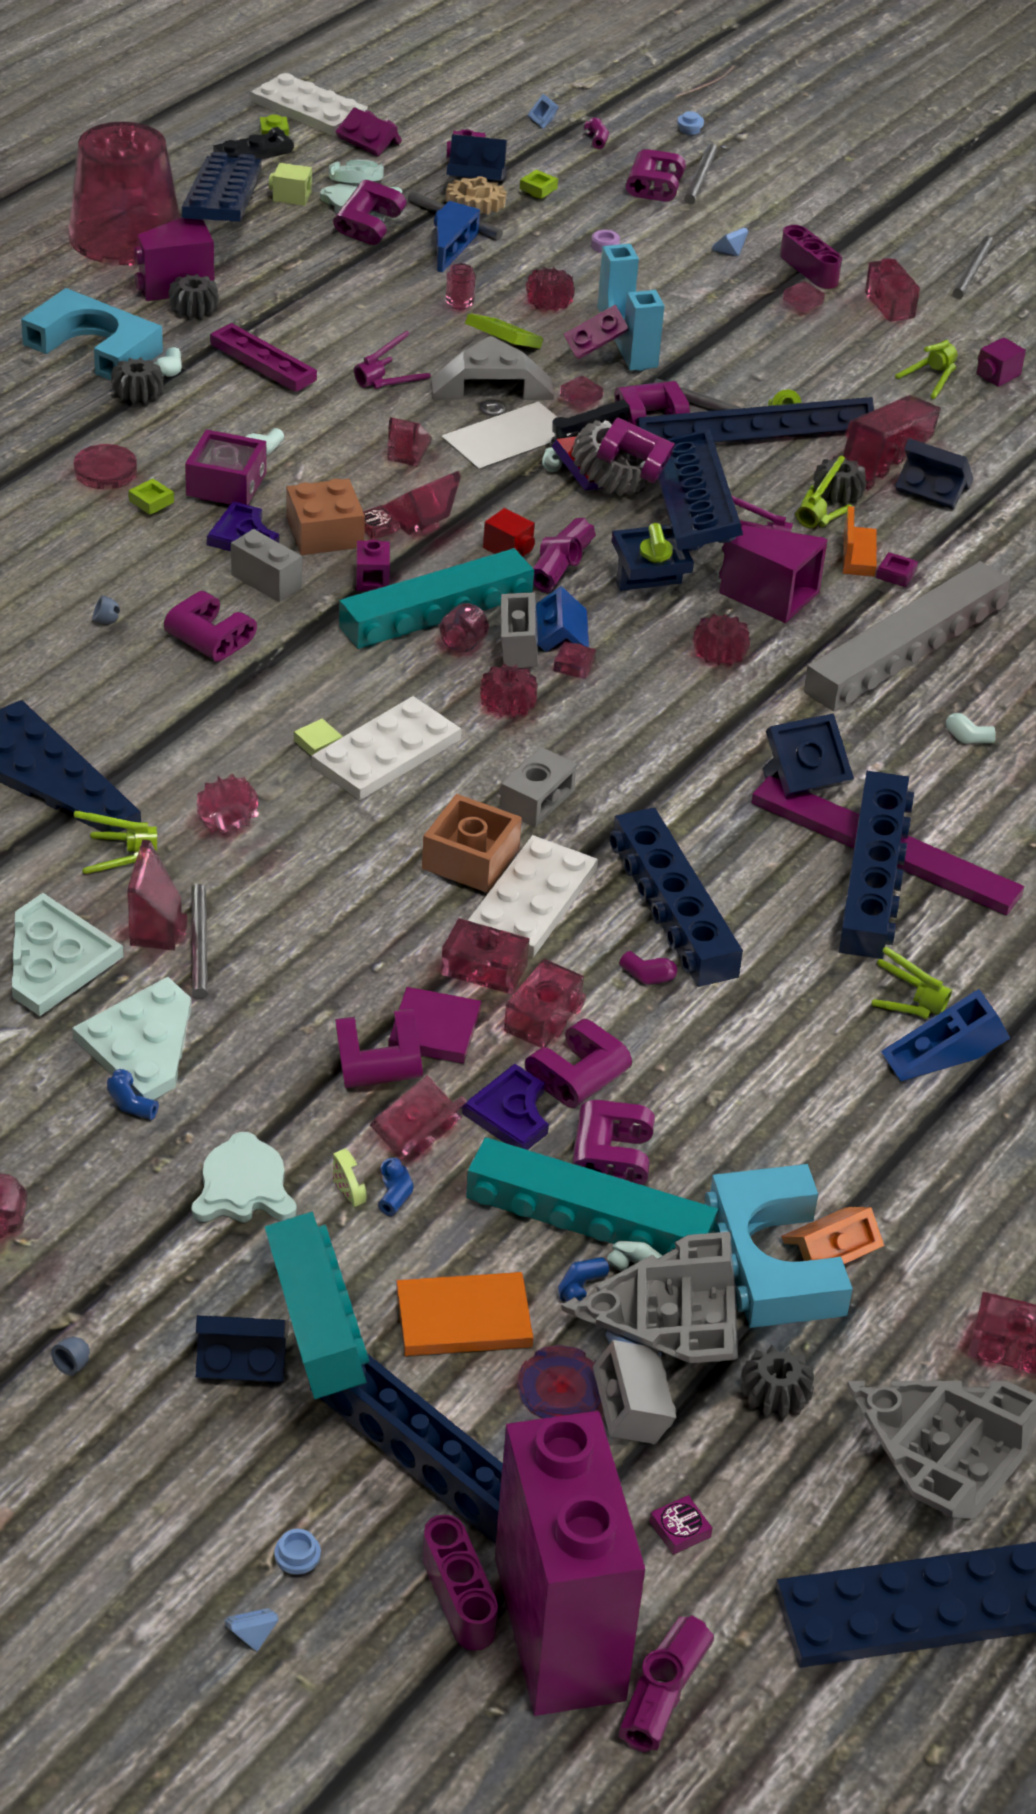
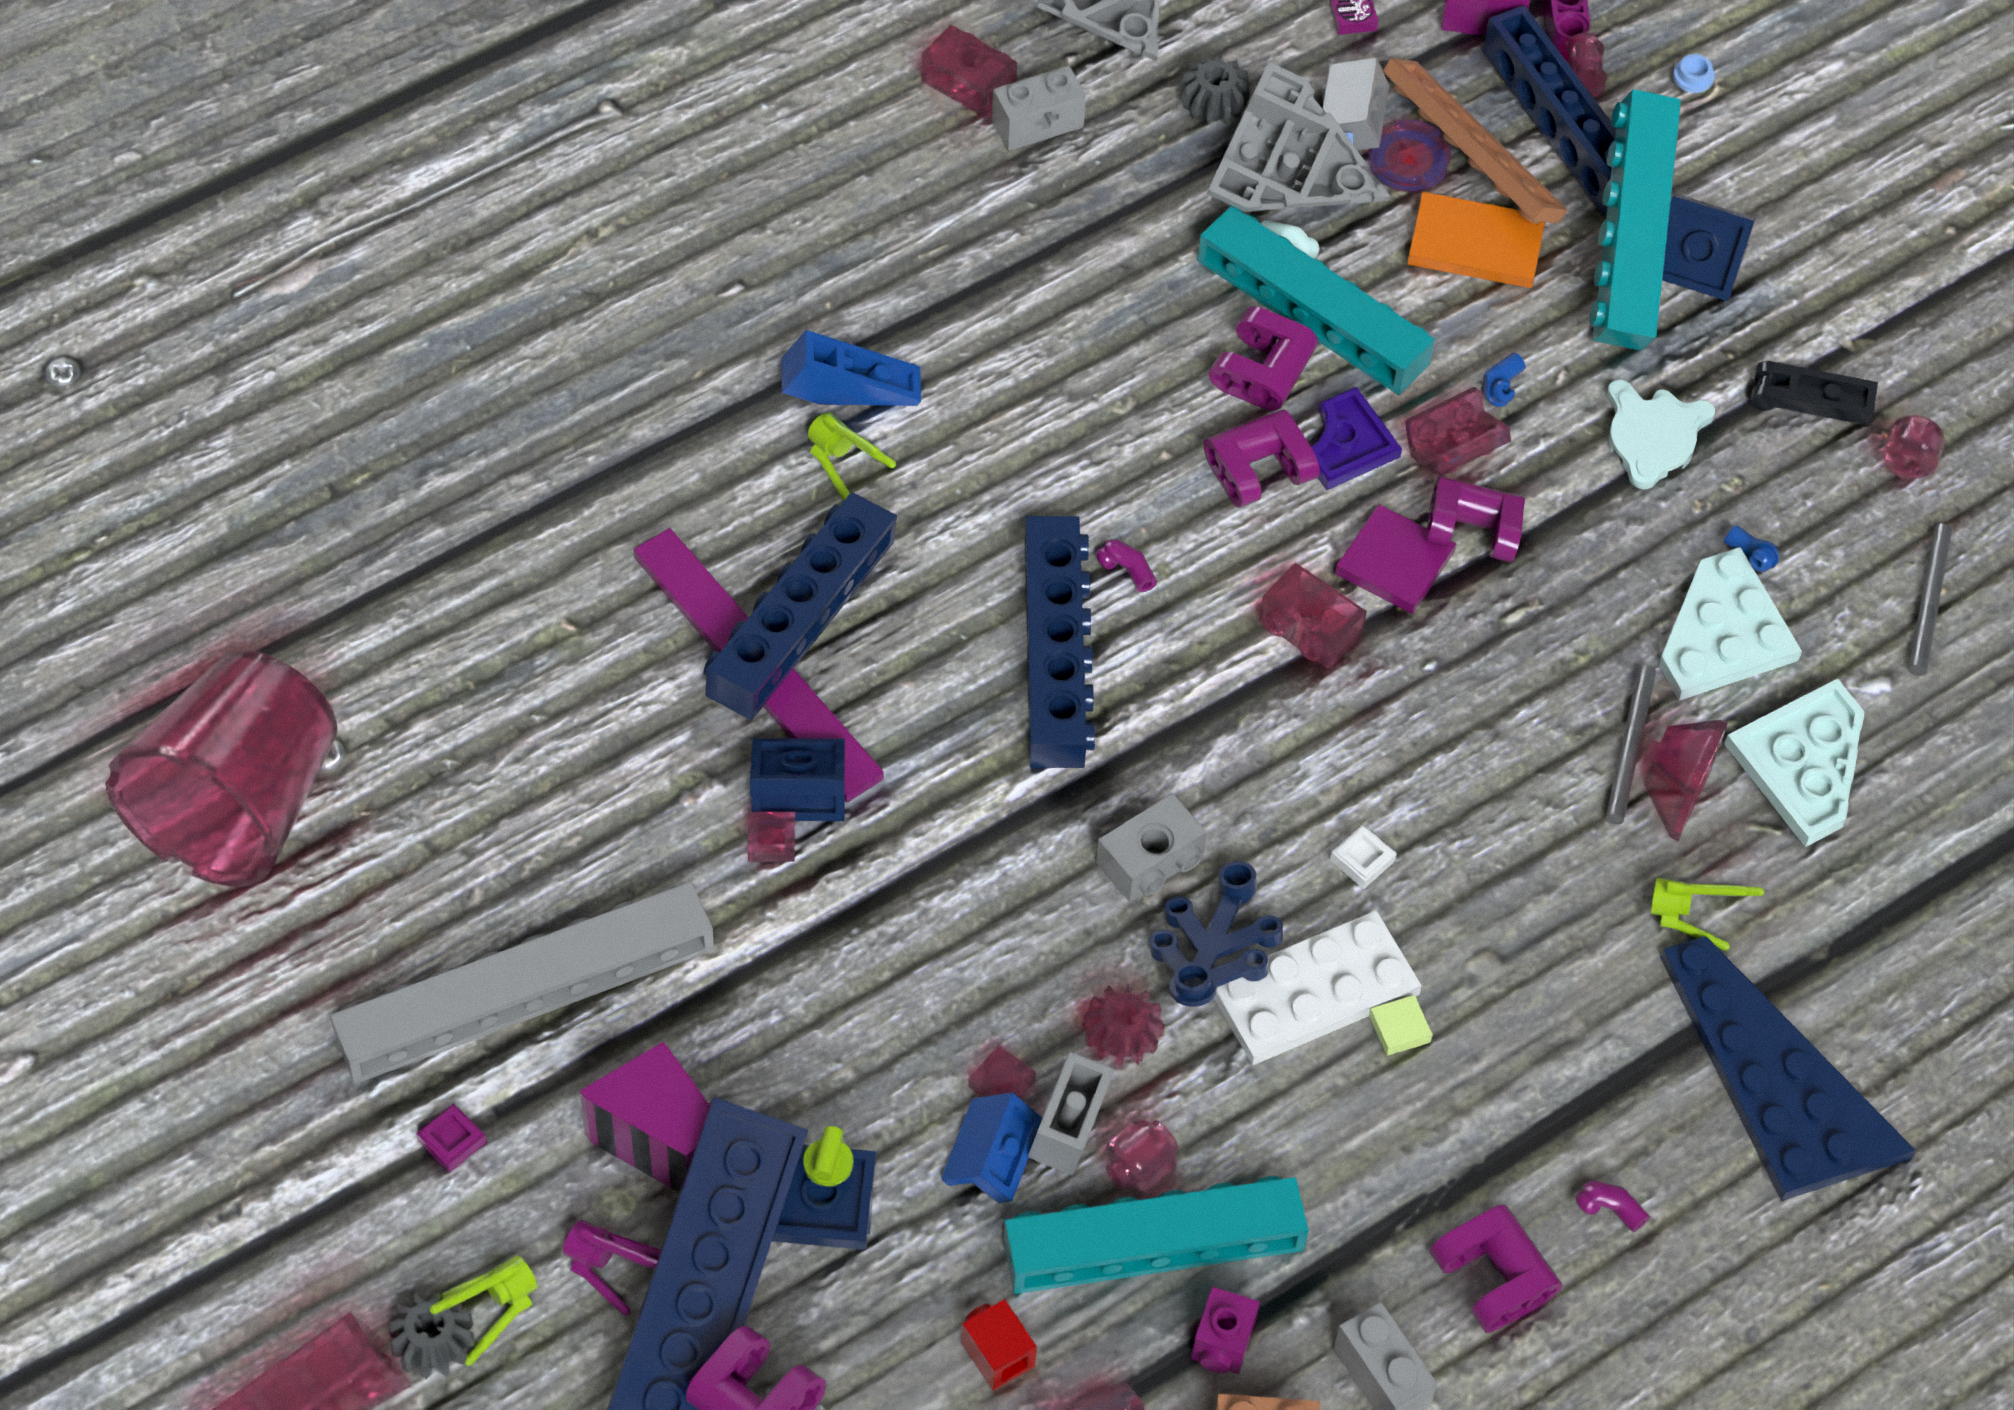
camera: 160 degrees left, 15 degrees up
sand blue hinge [51,1336,90,1376] -> none
sand blue hinge [92,595,120,624] -> none
clear pink gear [196,773,259,835] -> none
light blue slope [225,1608,278,1652] -> none
yellowish green tile [333,1148,367,1207] -> none
nougat brick [422,794,522,893] -> none
white plate [466,835,598,958] -> none
clear pink brick [504,959,586,1048] -> none
magenta piece [533,518,596,592] -> none
blue arm [558,1257,609,1302] -> none
clear pink gear [693,613,751,666] -> none
medium azure arch [705,1164,853,1328] -> none
orange panel [781,1207,884,1264] -> none
orange panel [843,506,877,577] -> none
dark blue bracket [895,438,974,509] -> none
light aqua arm [946,713,996,744] -> none
none -> light grey brick [992,66,1086,151]
none -> dark blue plant [1149,861,1283,1007]
none -> white tile [1330,825,1397,889]
none -> nougat plate [1383,58,1568,224]
none -> clear pink plate [1566,33,1607,97]
none -> magenta arm [1576,1180,1650,1233]
none -> black plate [1751,361,1878,426]

